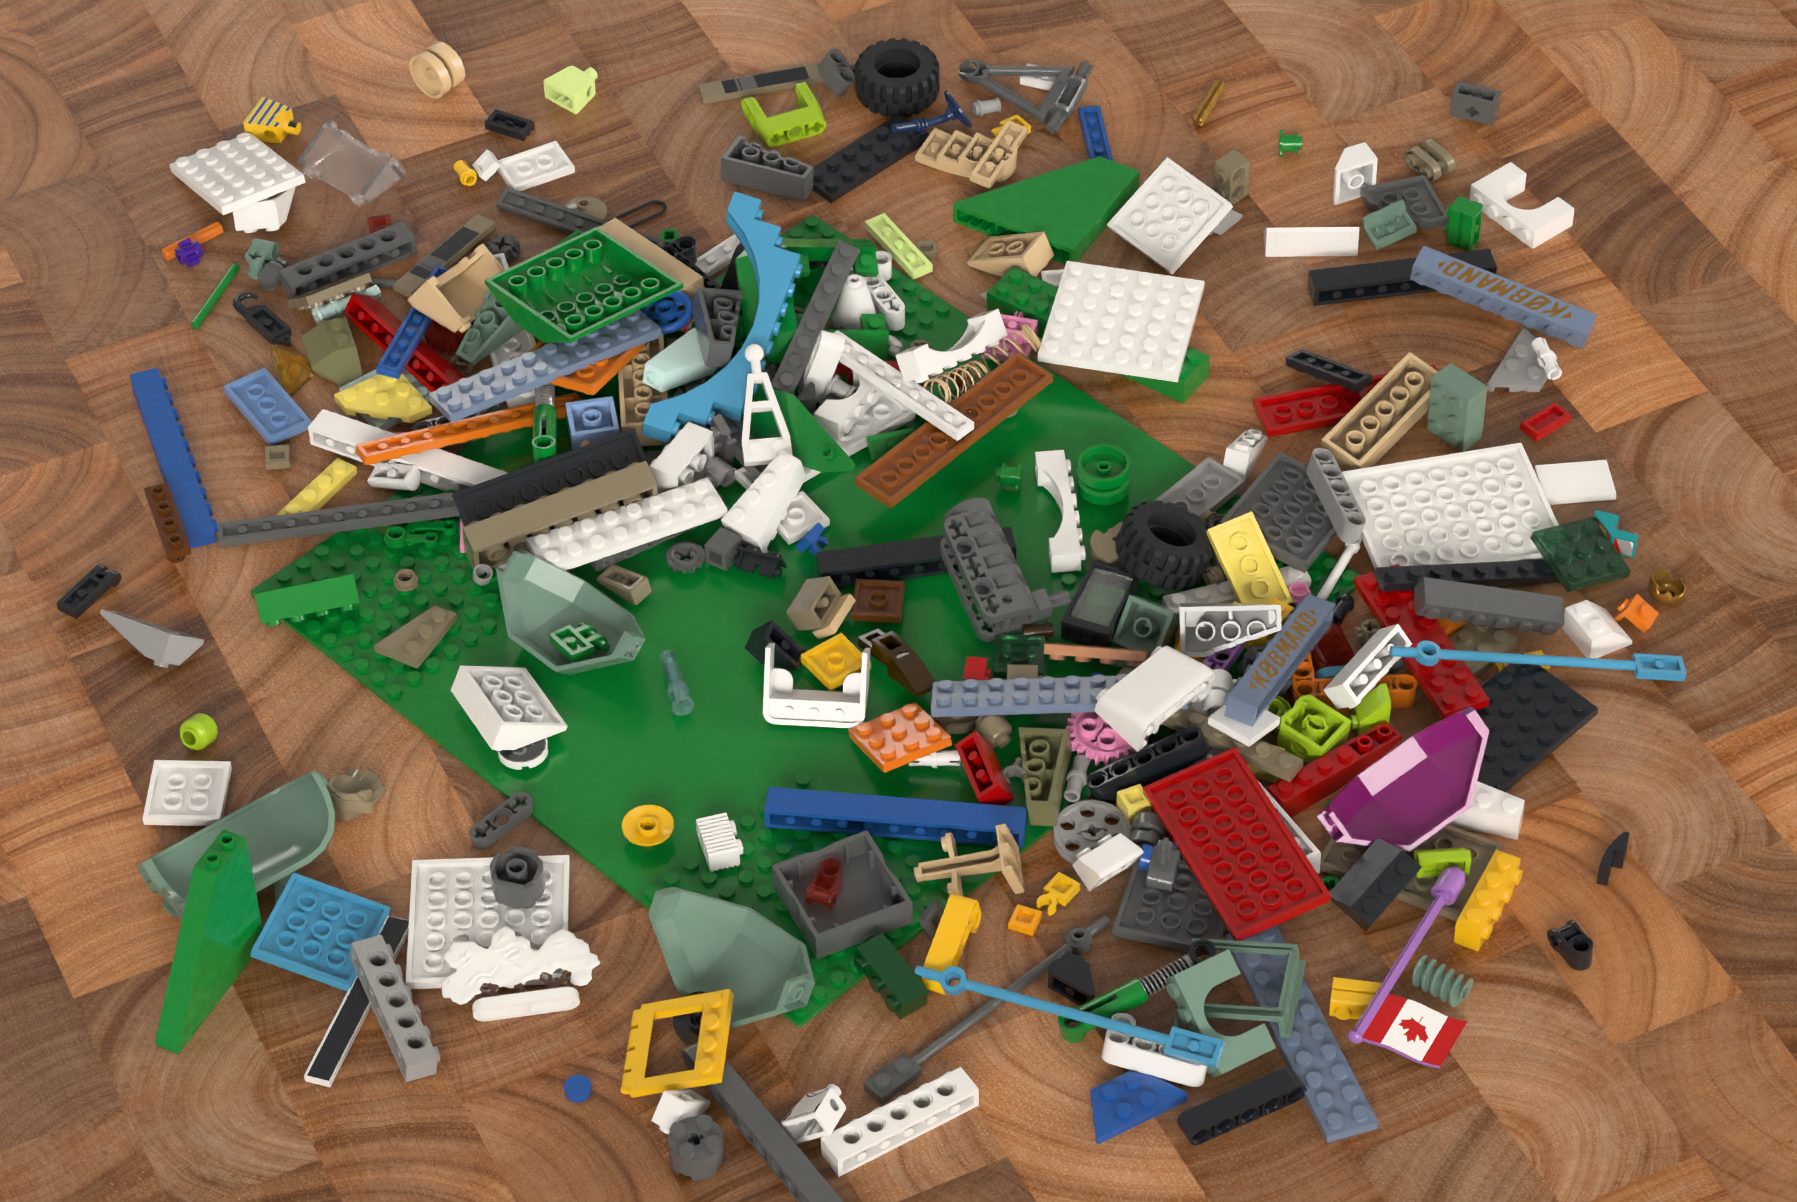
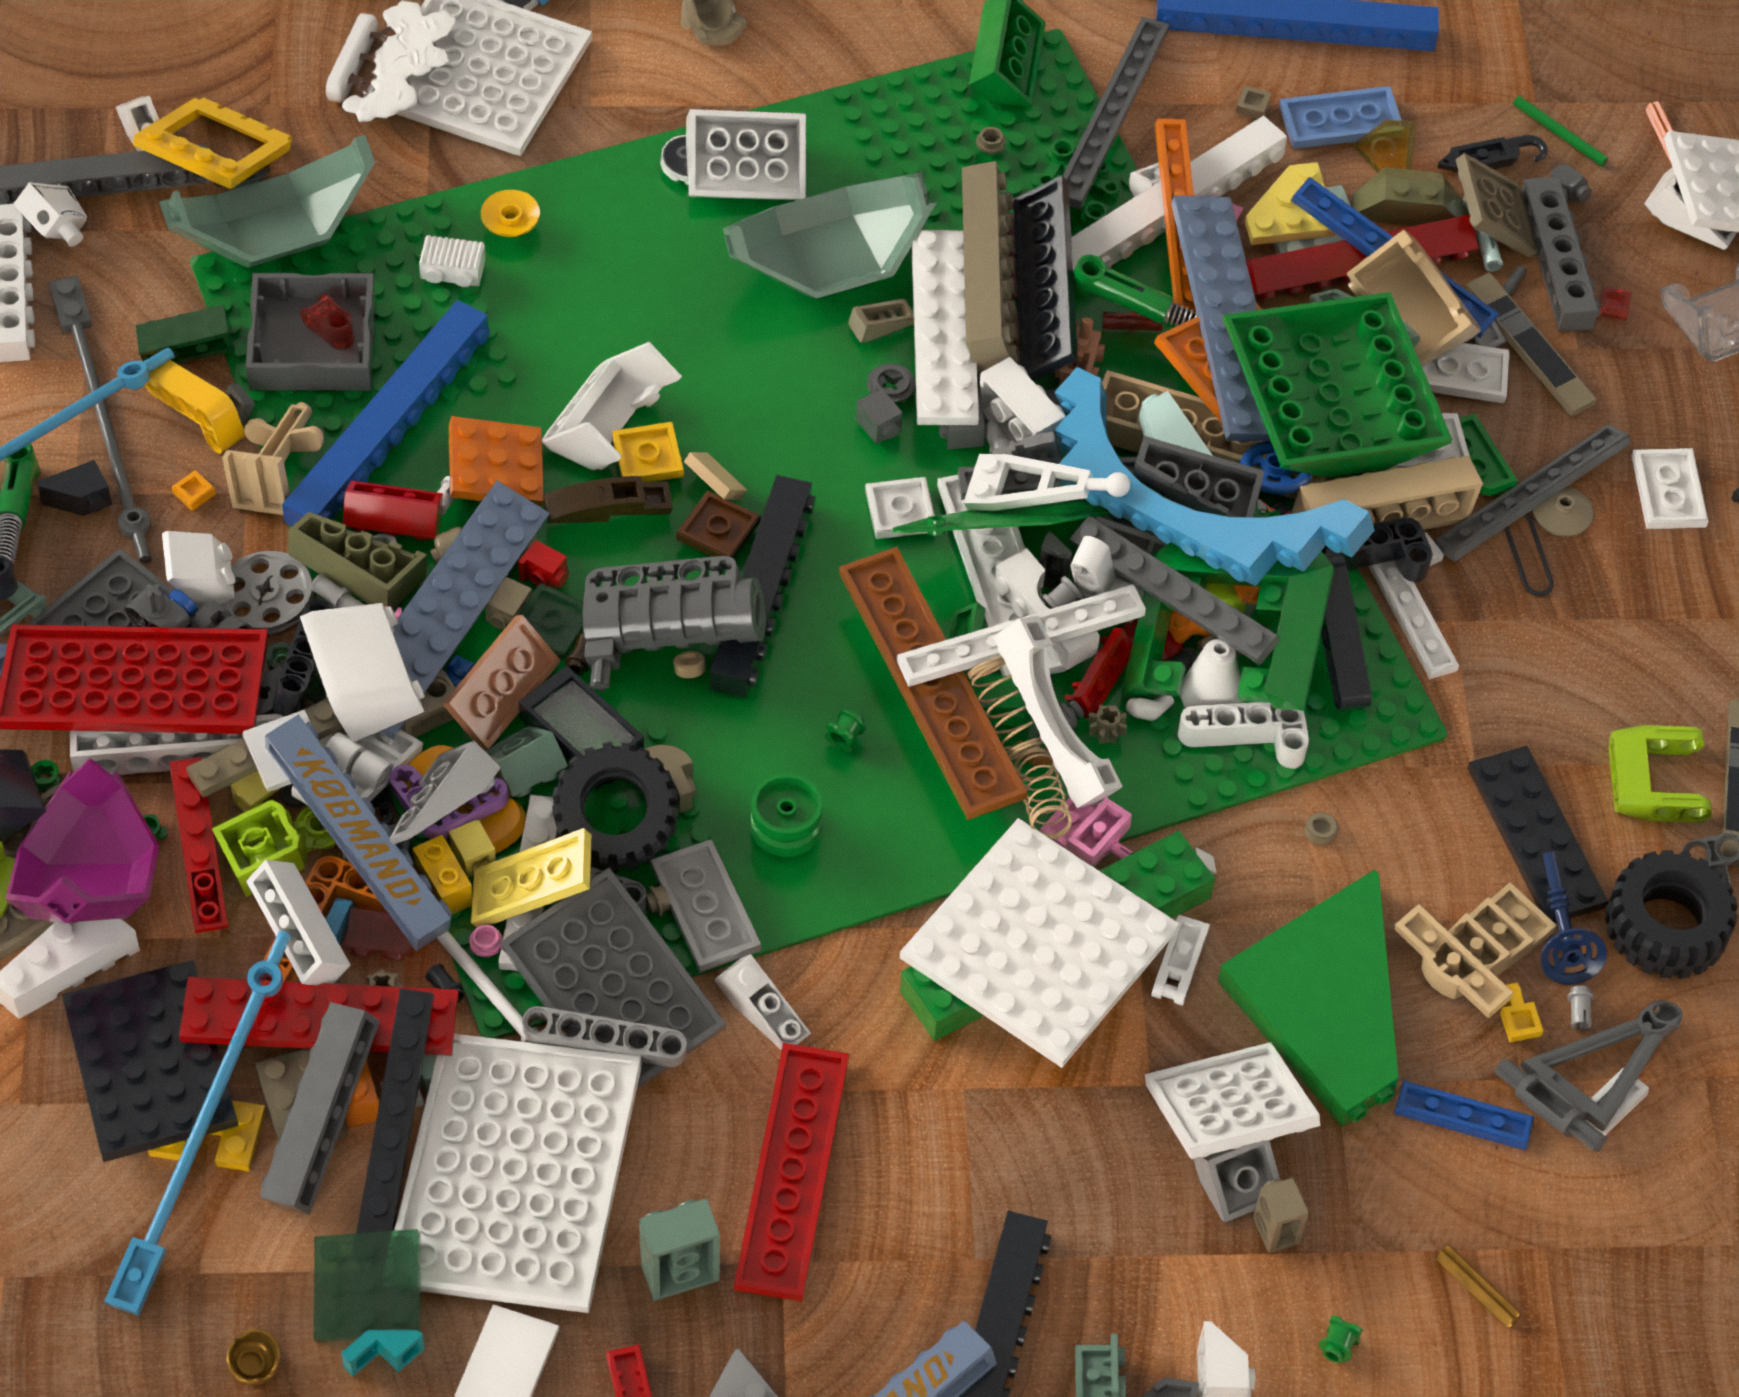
camera: 110 degrees right, 10 degrees up
dark purple gear [175,238,203,268] -> none
sand green piece [245,238,279,280] -> none
light yellow plate [277,458,358,516] -> none
dark tan wing [374,605,457,669] -> none
yellow pin [454,160,477,186] -> none
dark grey beam [469,792,534,850] -> none
white plate [472,149,501,181] -> none
light grey hinge [472,564,493,586] -> none
dark grey gear [484,234,520,261] -> none
dark grey brick [490,846,545,909] -> none
green plate [548,622,610,663] -> none
blue tile [564,1075,592,1103] -> none
light blue brick [565,396,620,450] -> none
green bush [659,228,680,245] -> none
clear light blue pin [659,649,694,715] -> none
dark grey brick [668,1114,725,1181] -> none
dark grey wedge [721,135,814,201] -> none
white wedge [721,450,806,553] -> none
black hinge [733,545,787,579] -> none
black slope [745,620,807,671] -> none
dark tan brick [786,576,842,631] -> none
blue tile [795,522,829,556] -> none
yellowish green plate [865,213,933,280] -> none
tan slope [967,232,1054,277] -> none
white arch [1035,450,1085,573] -> none
yellow plate [1037,872,1080,916] -> none
light yellow panel [1116,784,1152,827] -> none
white slope [1263,227,1359,257] -> none
black plate [1286,349,1372,392] -> none
tan brick [1320,352,1438,472] -> none
lime slope [1350,683,1391,736] -> none
white slope [1562,600,1632,658] -> none
orange bracket [1614,594,1659,633] -> none

